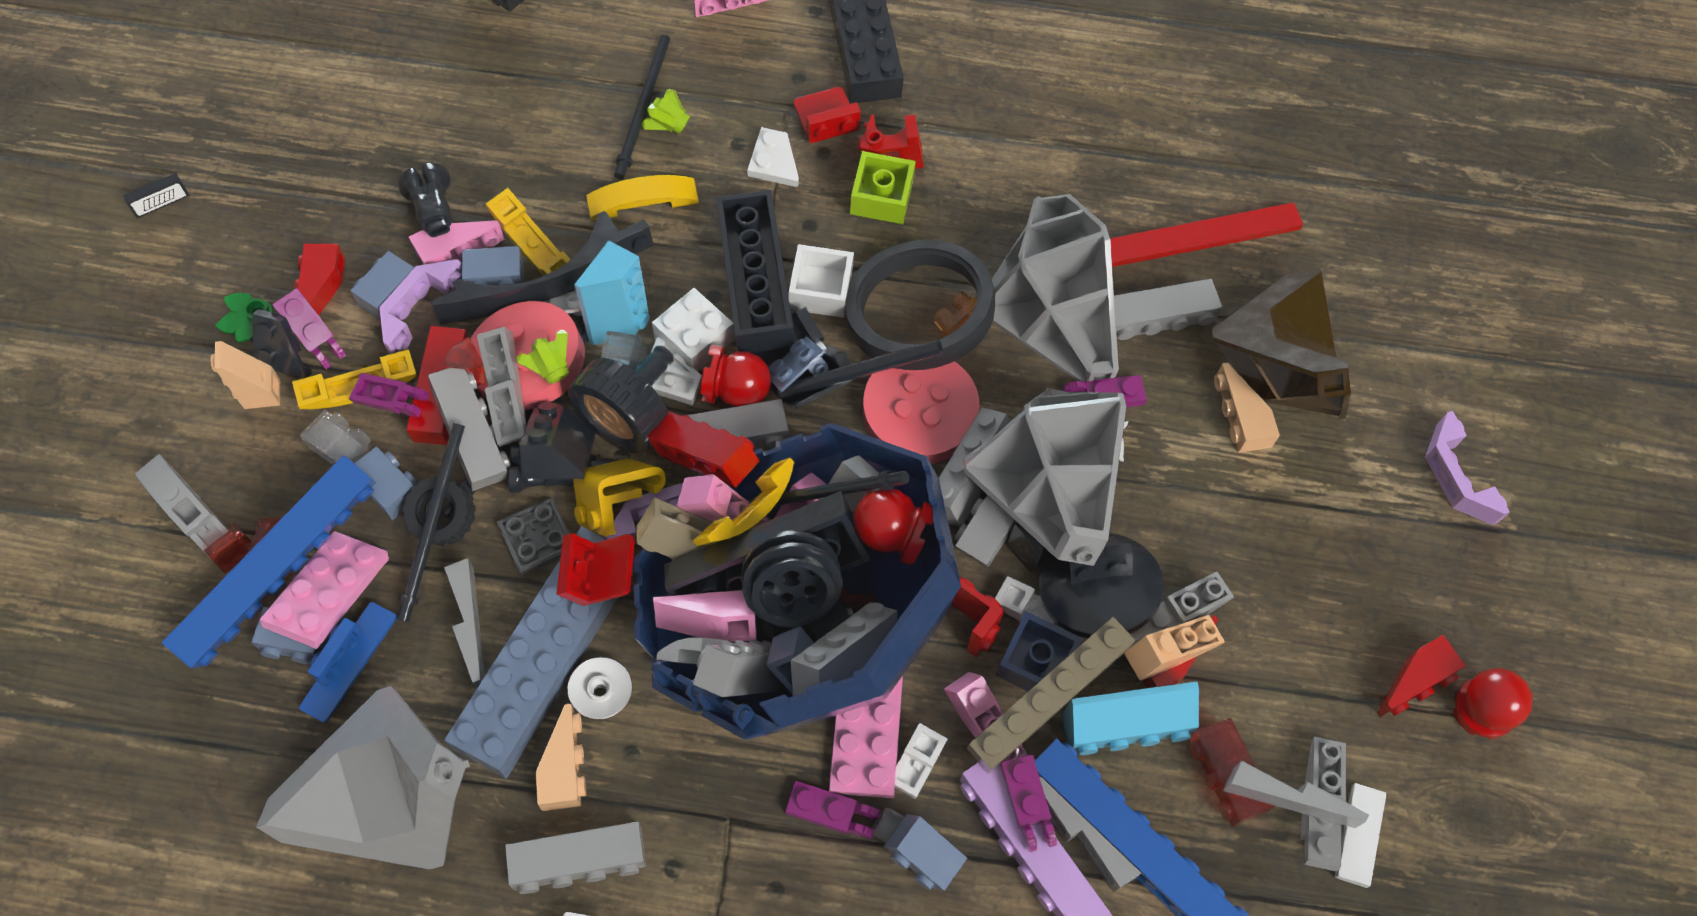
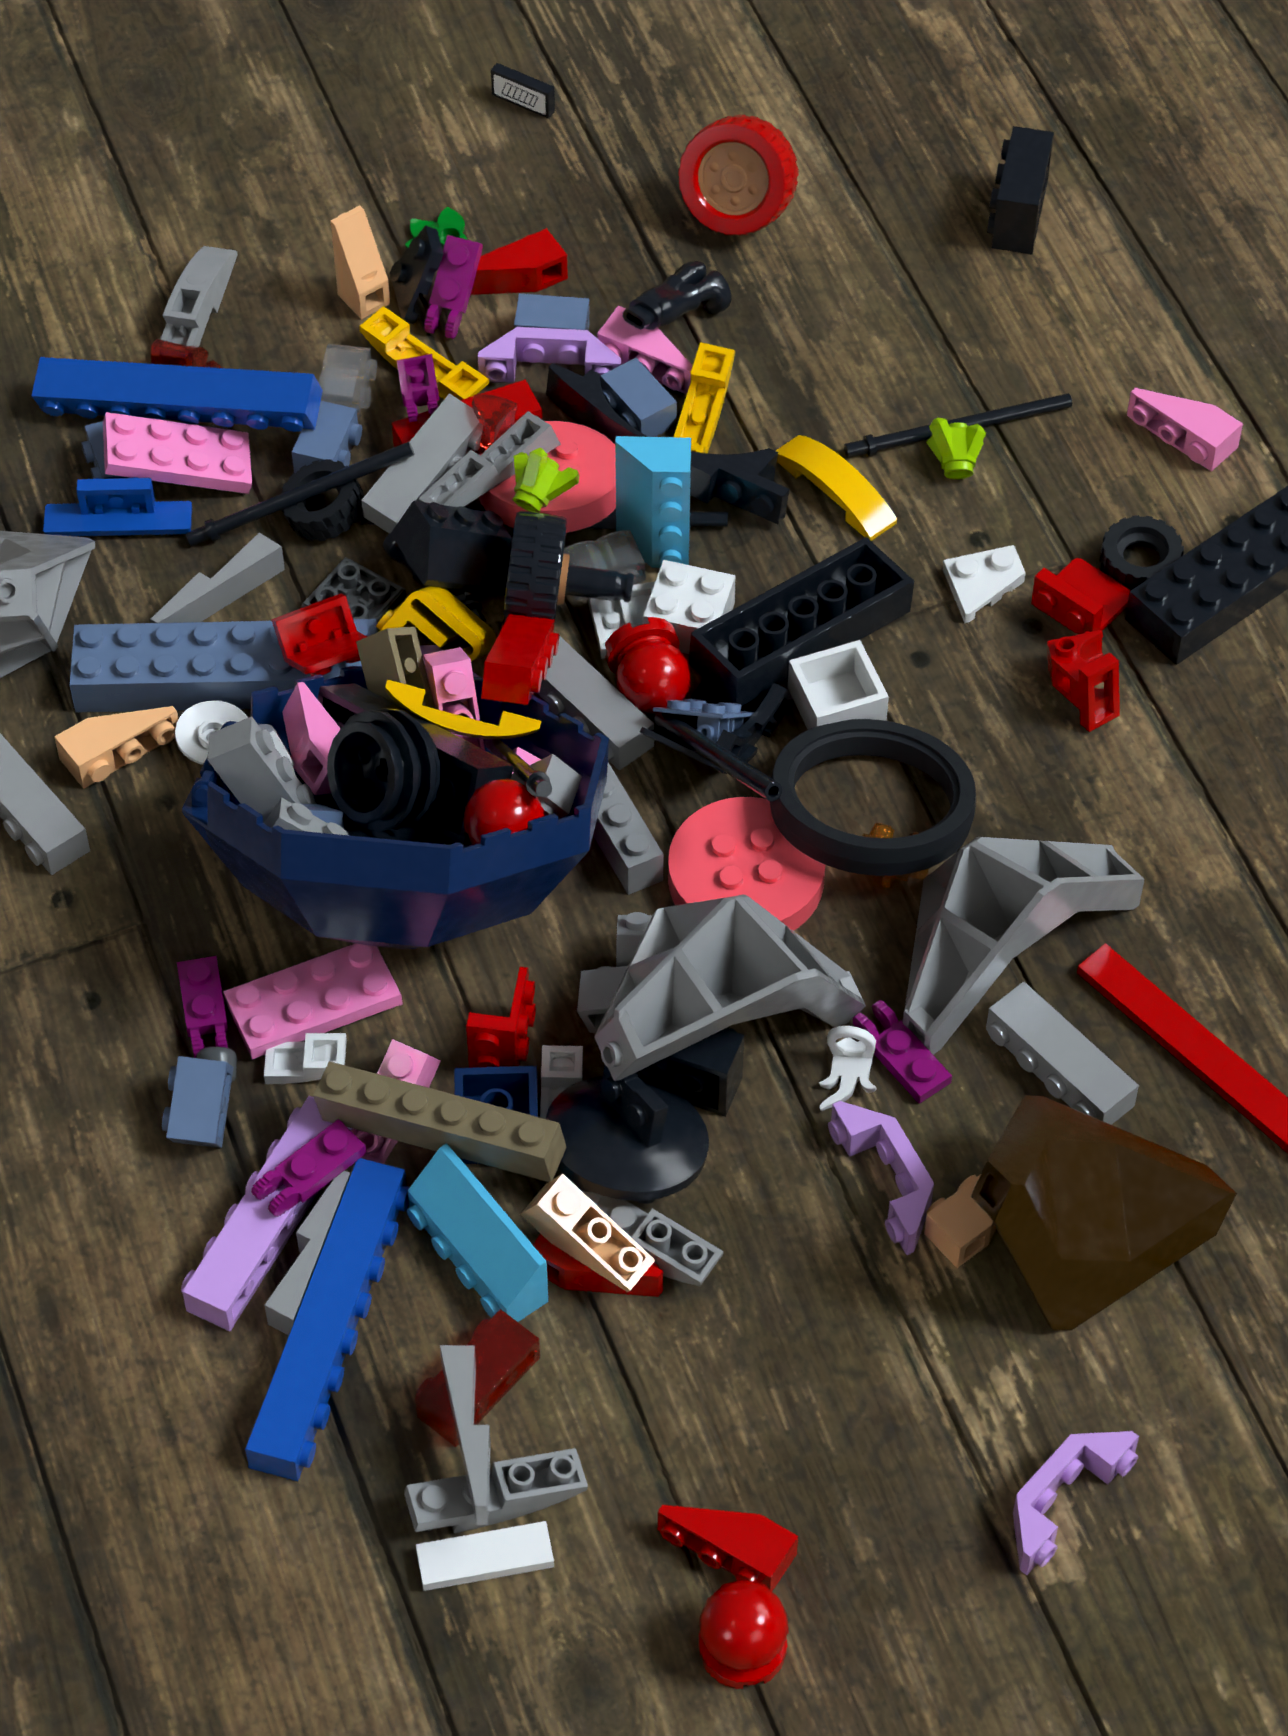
camera: 65 degrees right, 10 degrees down
lime brick [850,151,916,224] -> none
none -> red wheel [678,114,799,236]
none -> lavender slope [828,1101,934,1255]
none -> black tyre [1099,515,1184,590]

